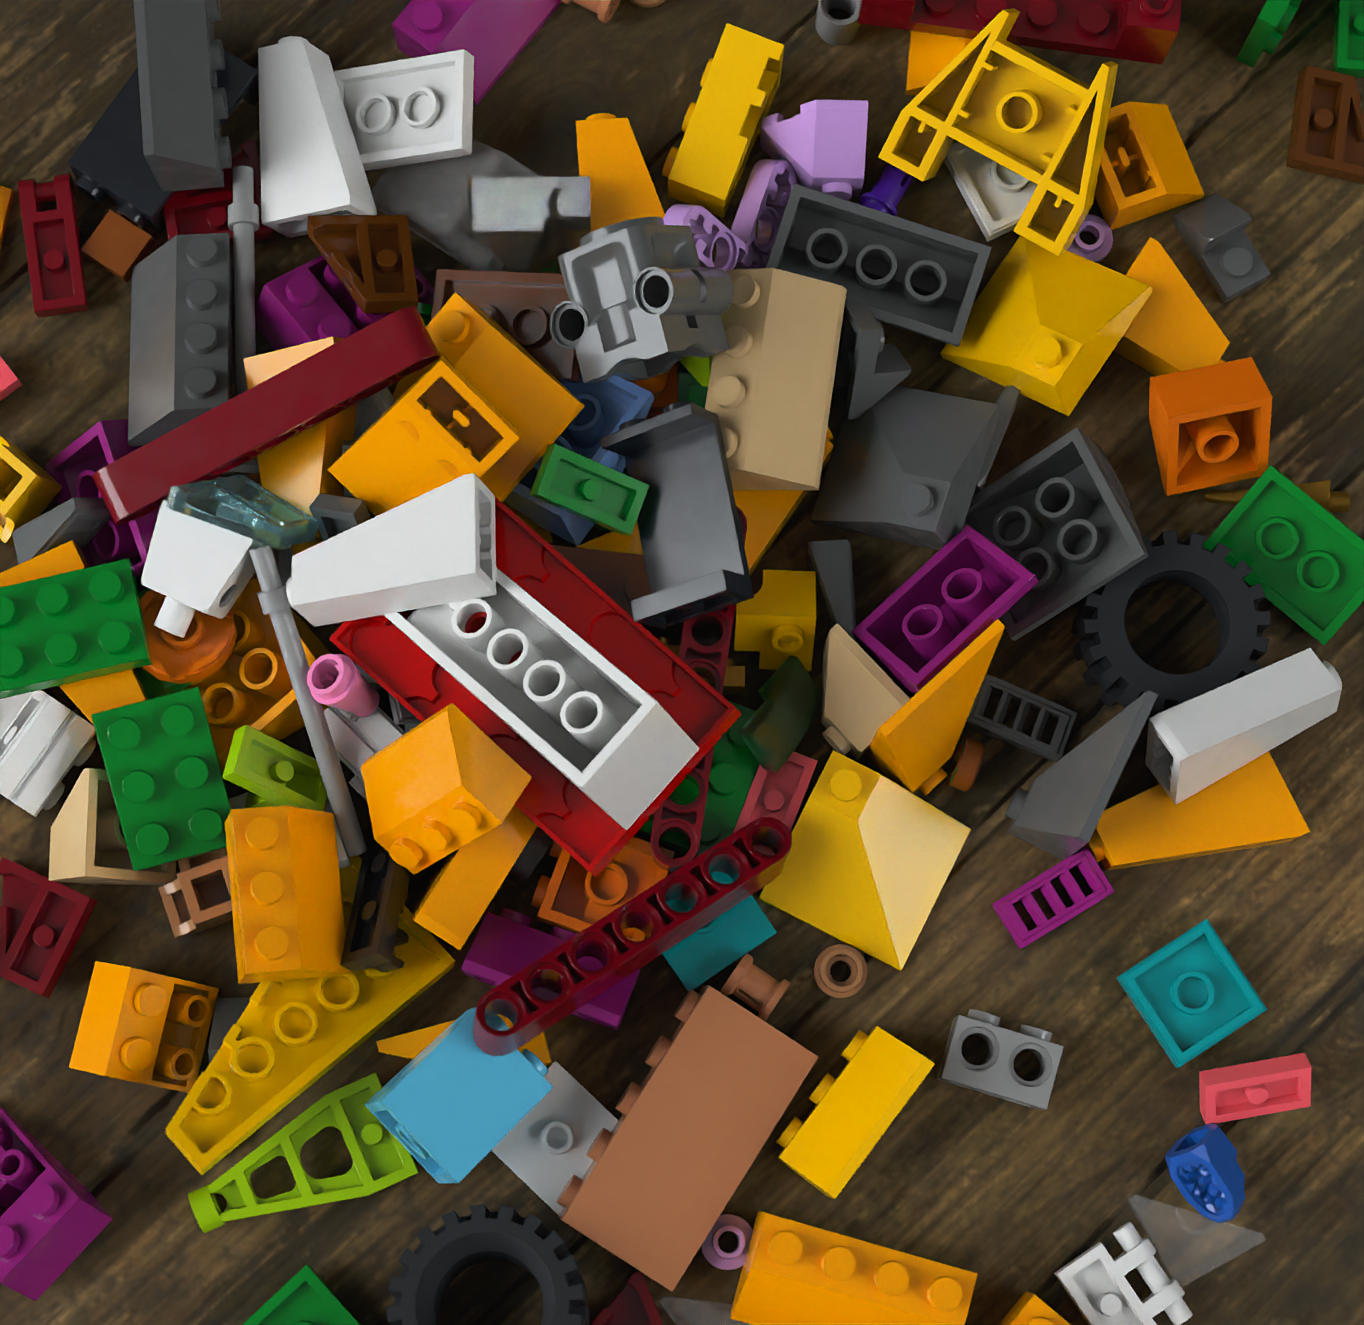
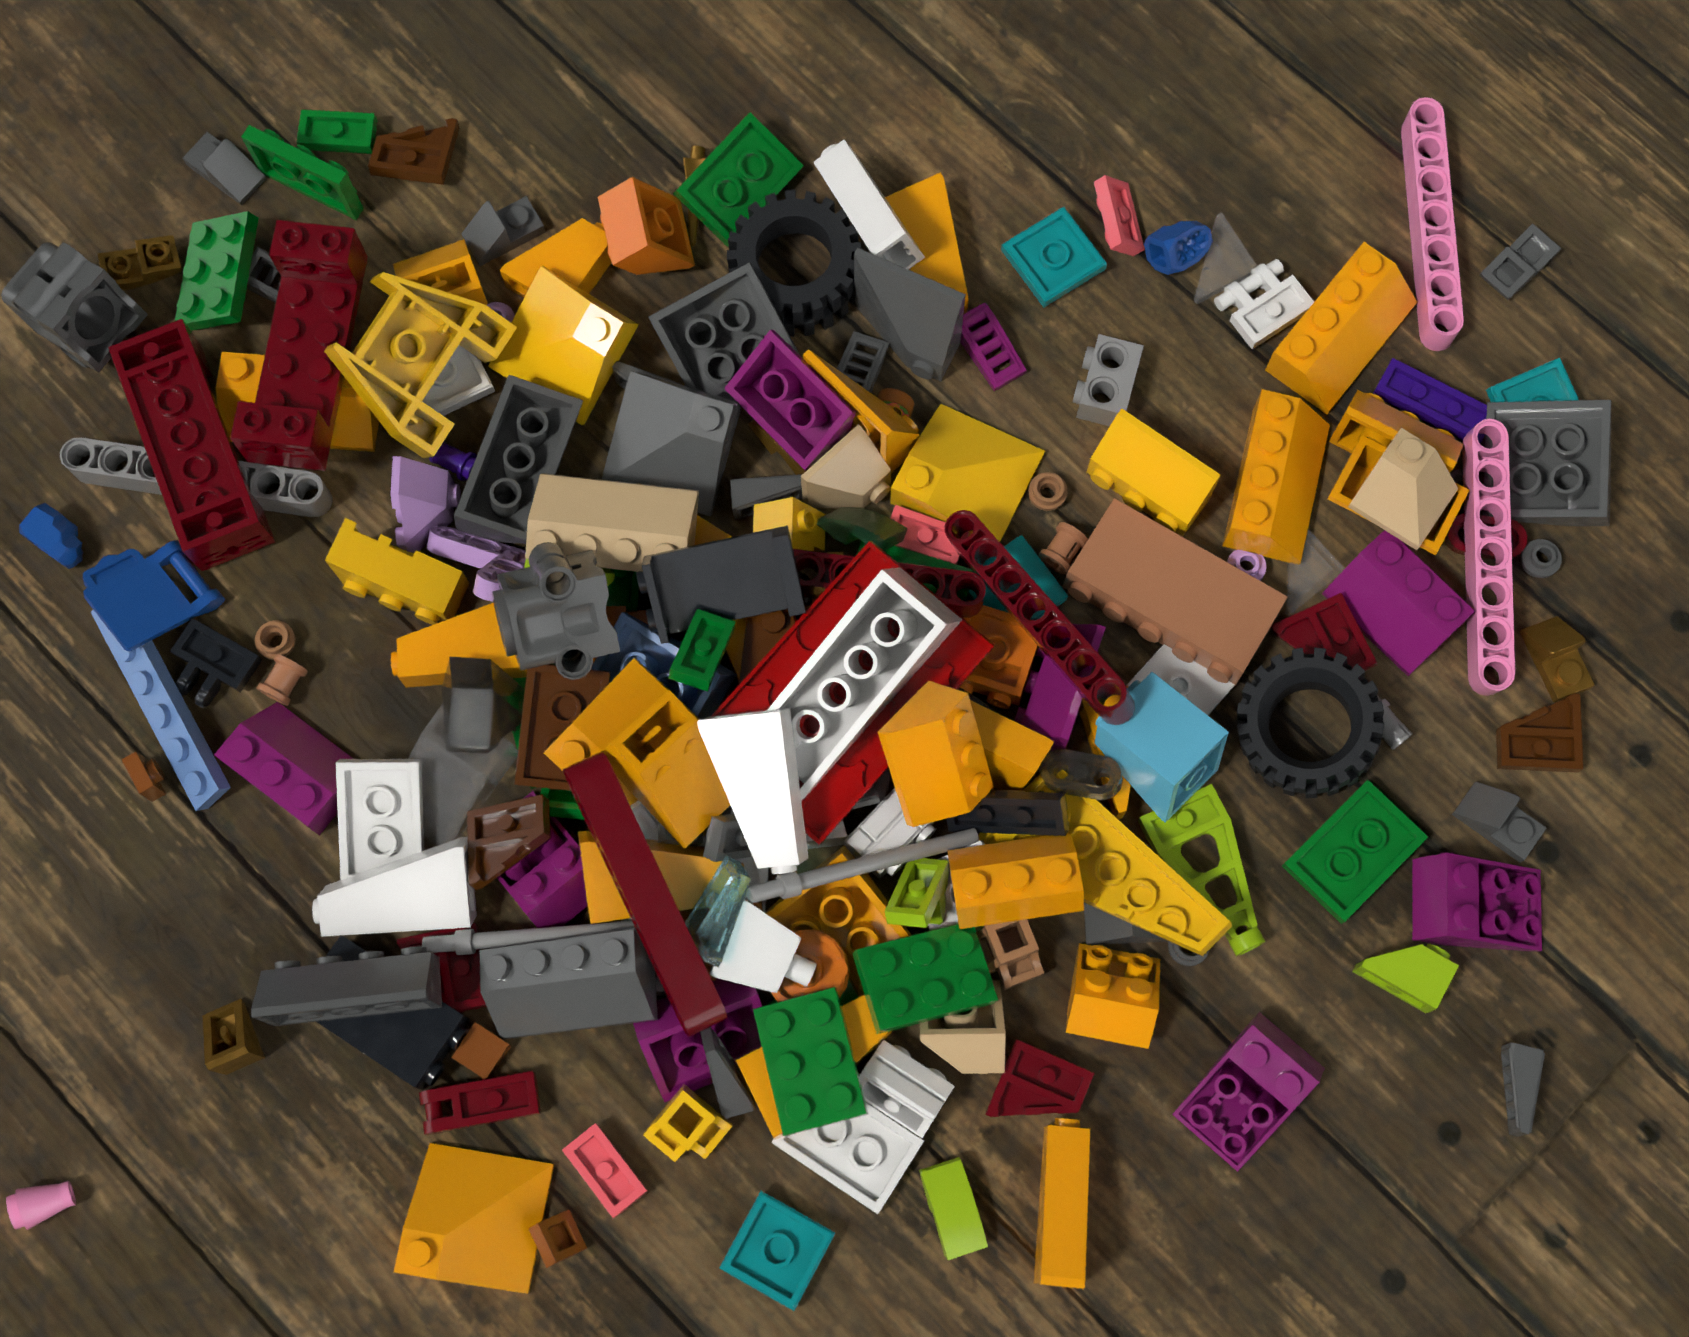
camera: 85 degrees left, 5 degrees down
bright pink cone [307,654,380,717] -> none
dark grey slope [832,302,911,420] -> none
none -> clear smoke plate [1040,749,1123,800]

